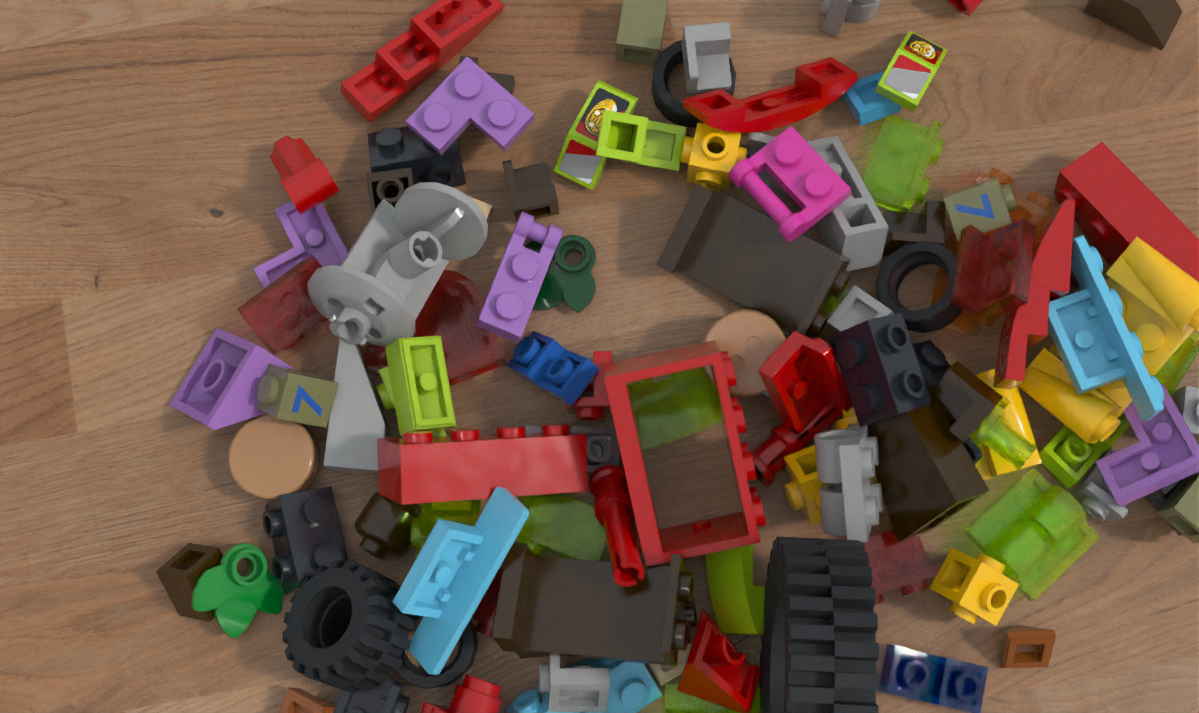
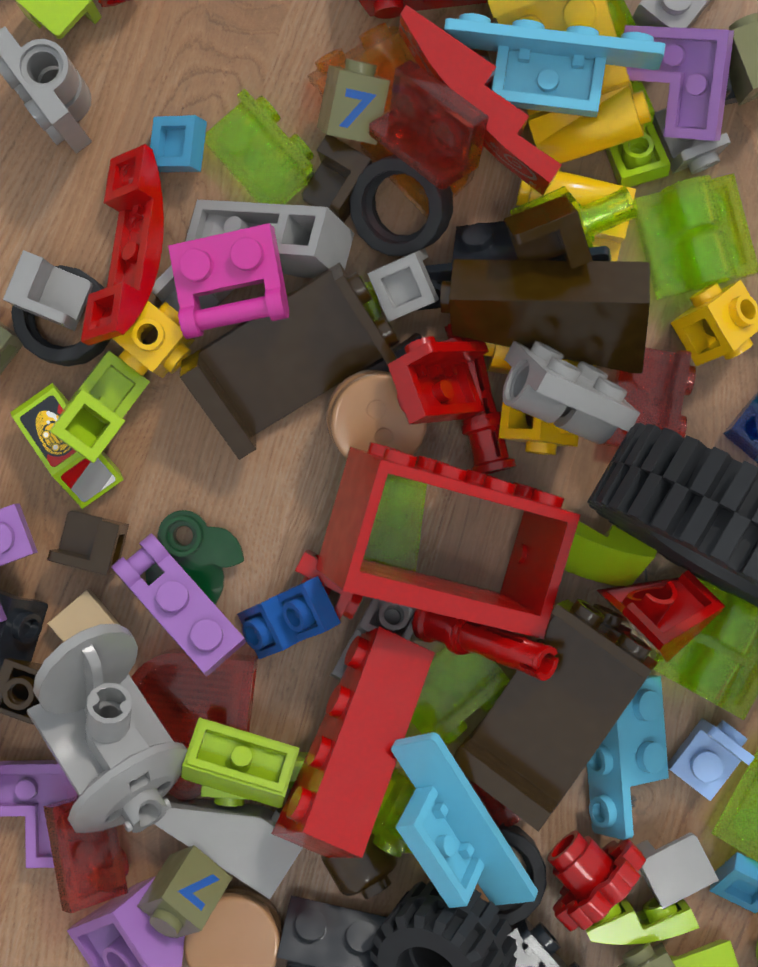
camera: 65 degrees left, 10 degrees up
light grey bracket [539,655,610,712] -> none
black bracket [830,313,931,427] -> none
slope [874,30,948,112] -> none

